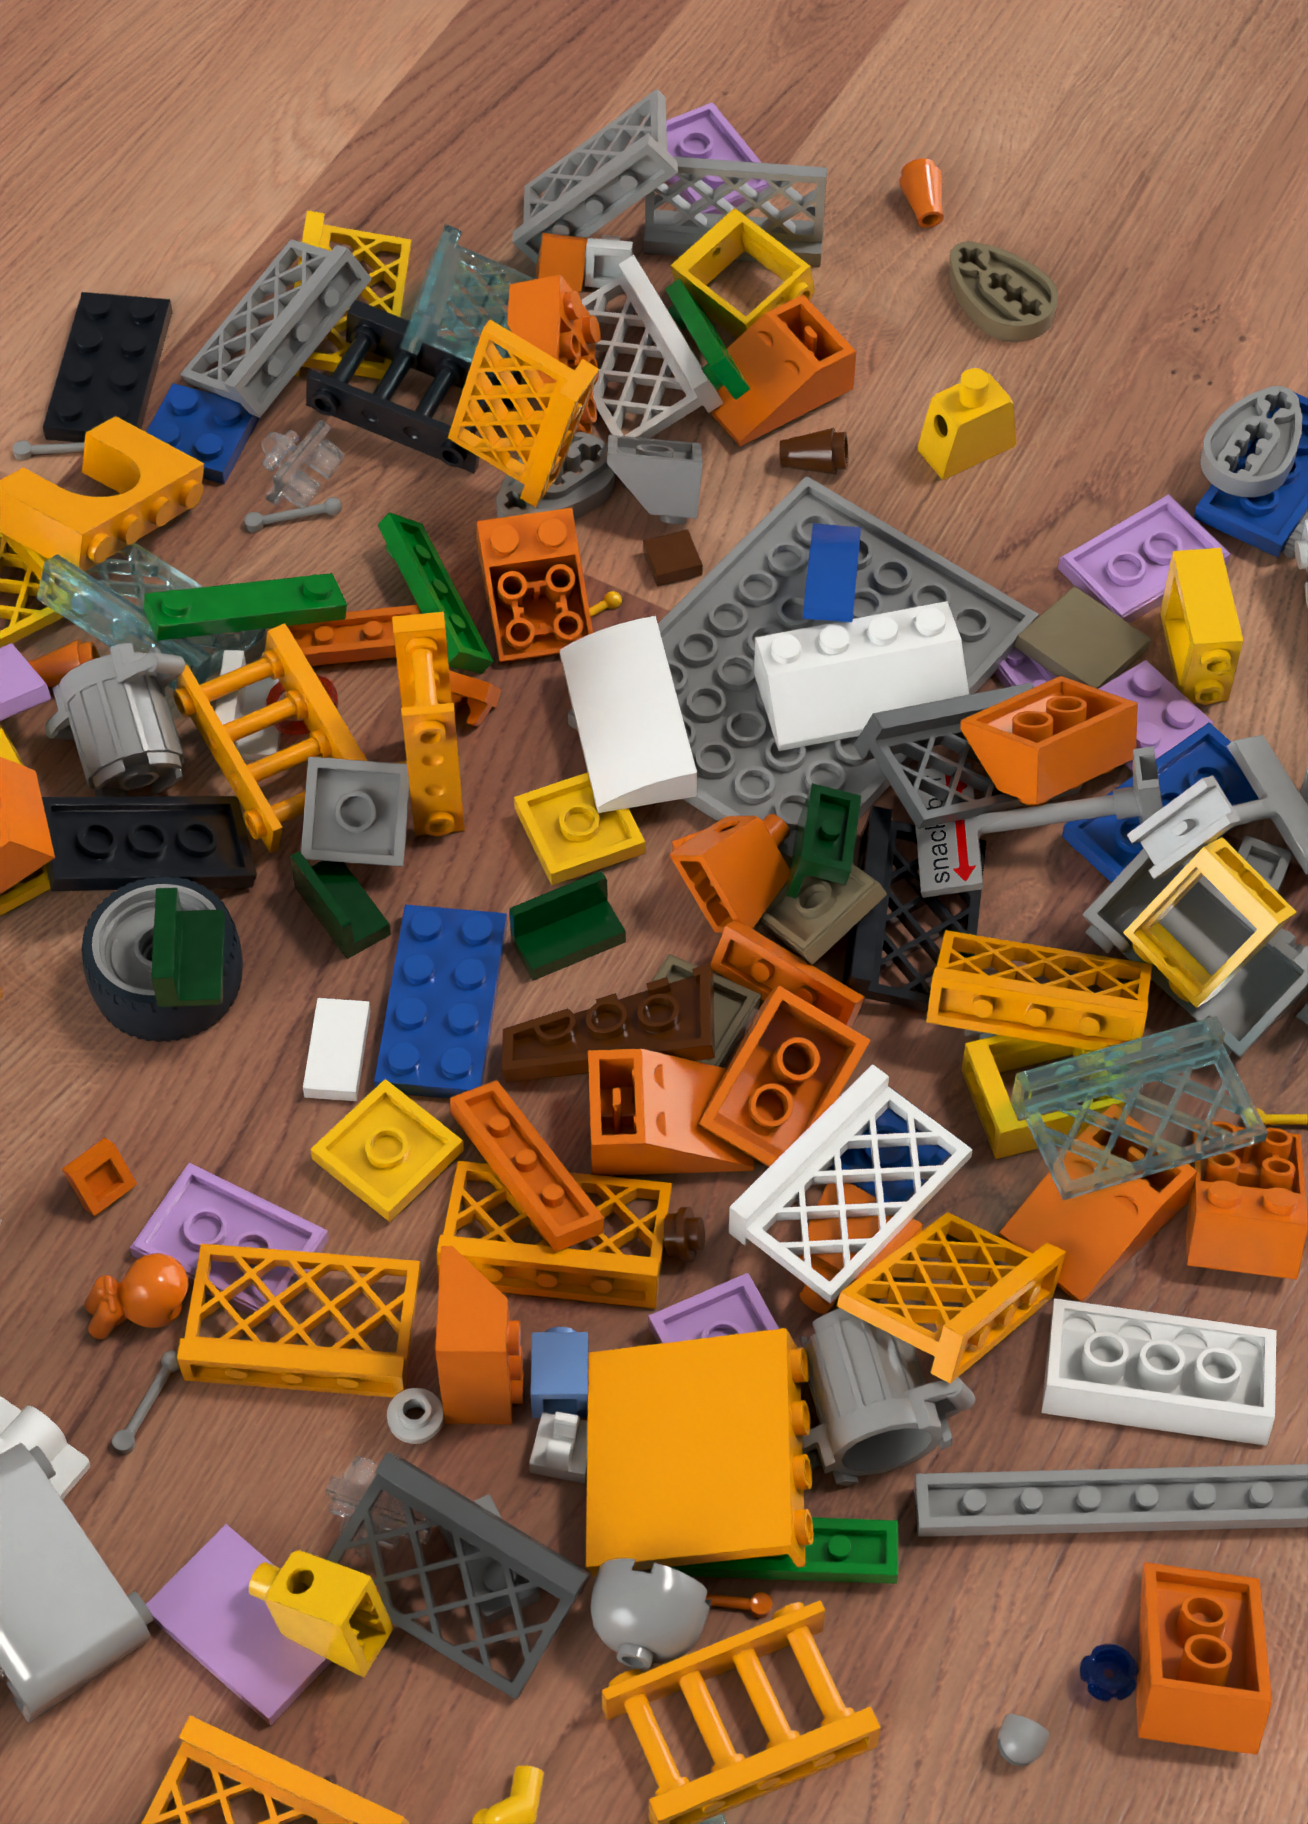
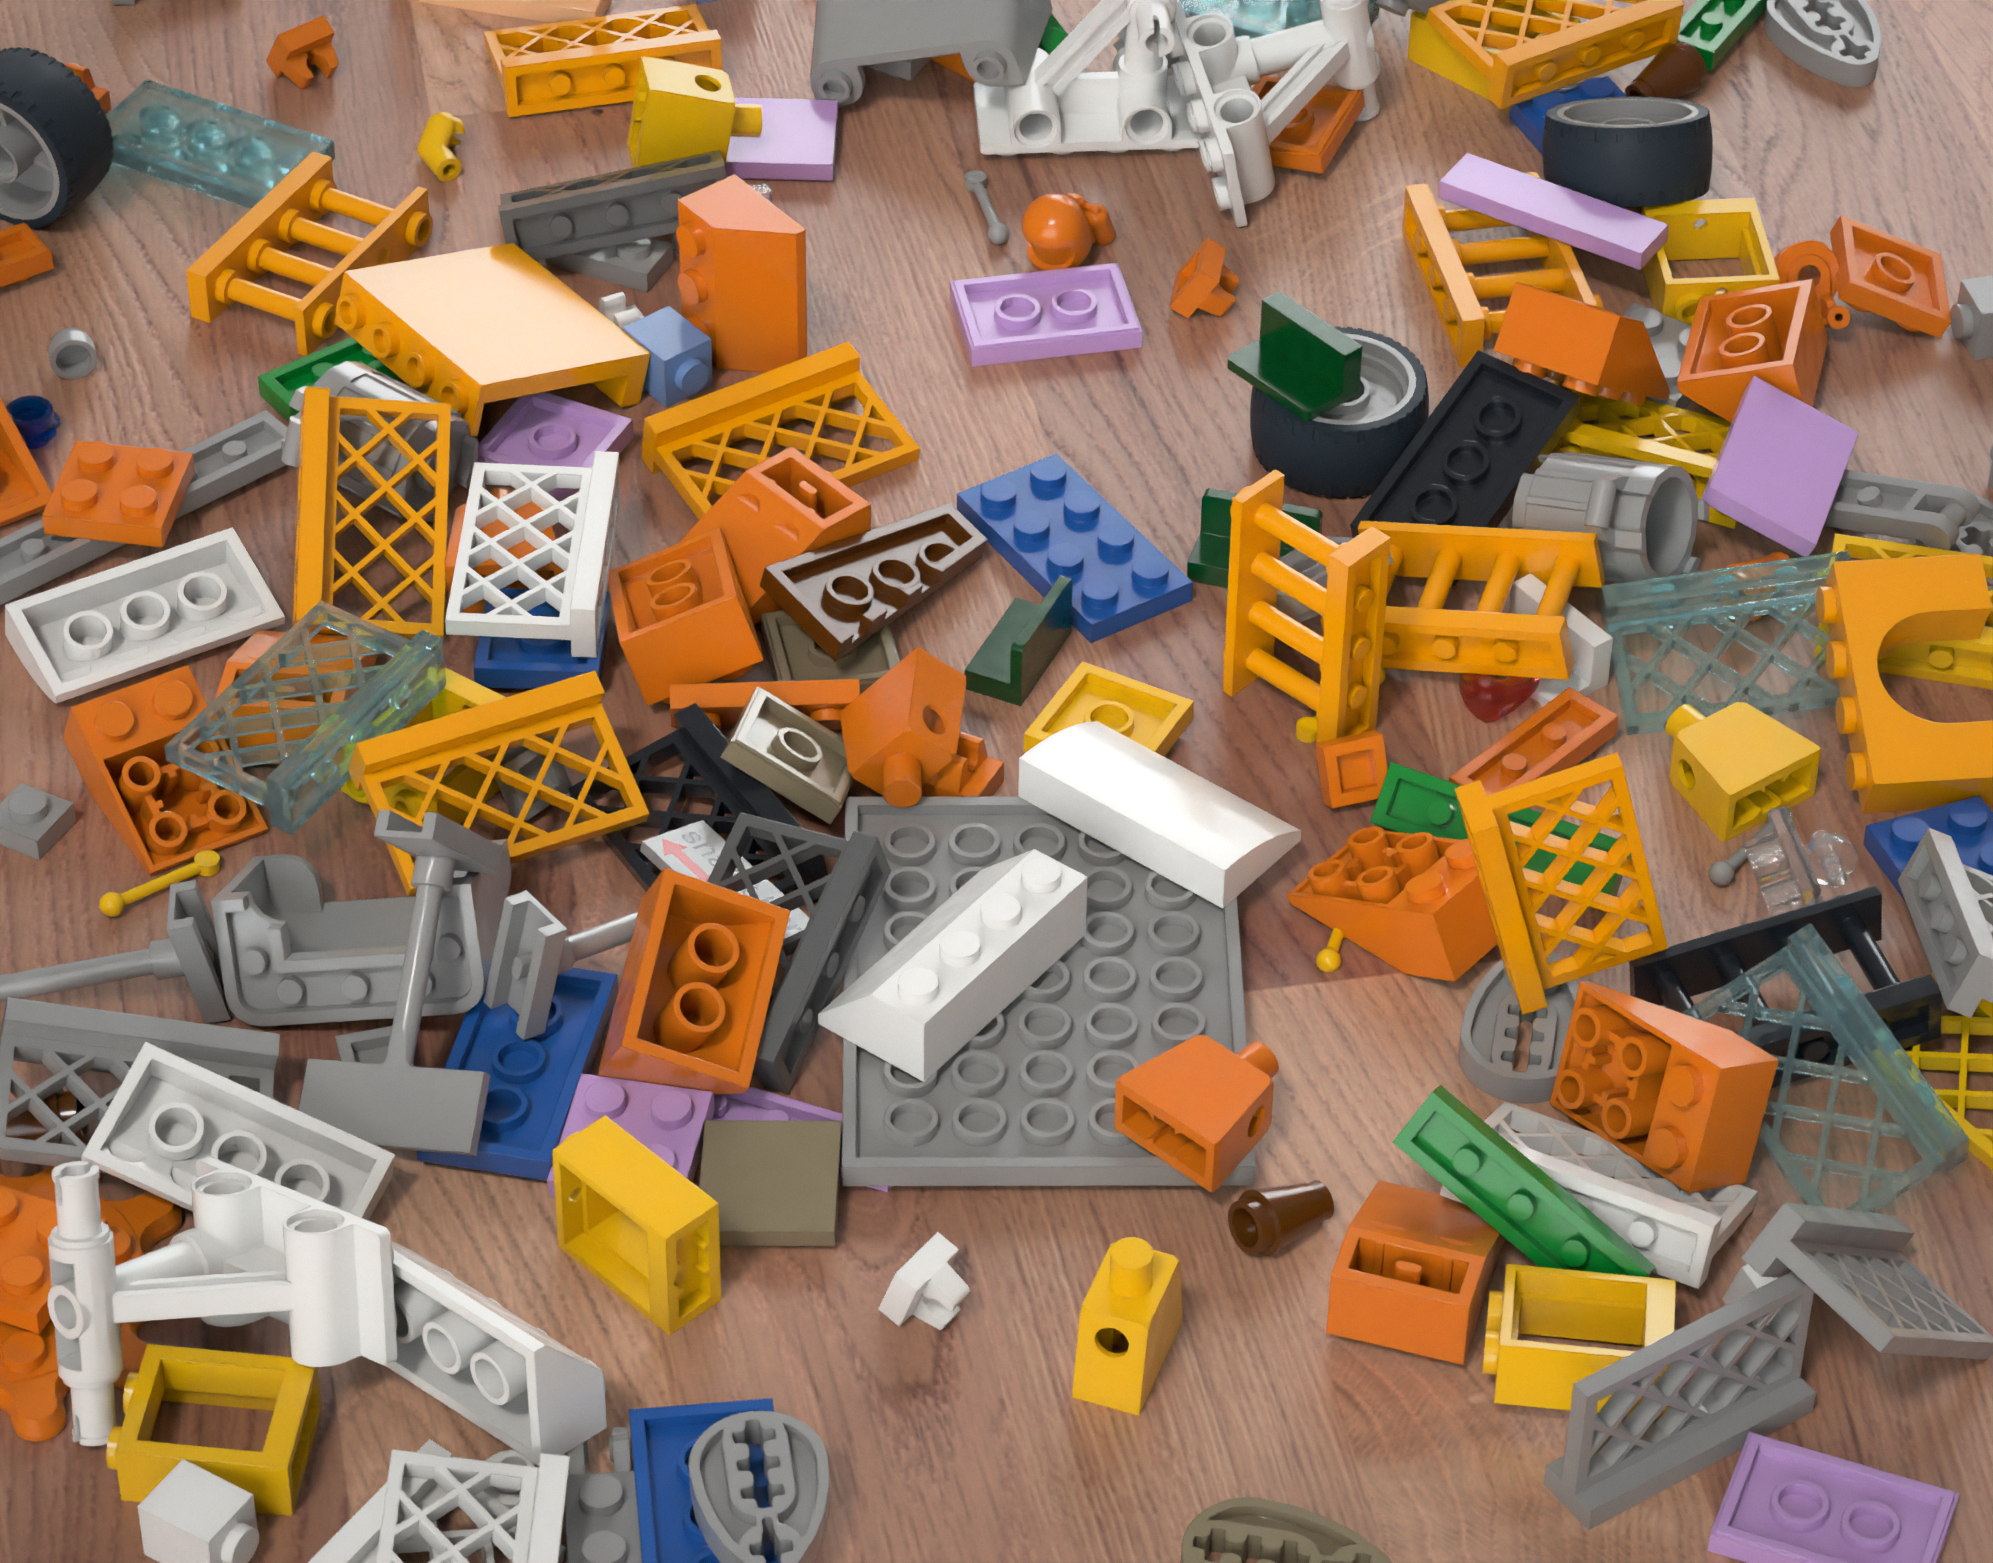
camera: 140 degrees right, 15 degrees down
green plate [143,573,347,641] -> none
light orange fence [177,1243,421,1398] -> none
white tile [303,998,371,1101] -> none
yellow plate [310,1079,464,1222] -> none
orange plate [450,1080,604,1252] -> none
light grey cylinder [591,1558,711,1669] -> none
light grey slope [607,435,703,524] -> none
reddish brown tile [643,529,703,586] -> none
reddish brown plate [664,1207,705,1262] -> none
dark green panel [786,783,862,899] -> none
blue slope [803,523,861,623] -> none
lavender tile [1058,494,1231,624] -> none
yellow window [1123,837,1297,1008] -> none
none -> orange plate [42,440,195,548]
none -> white tile [878,1232,970,1330]
none -> orange torso [1114,1035,1279,1193]
none -> yellow torso [1665,702,1821,843]

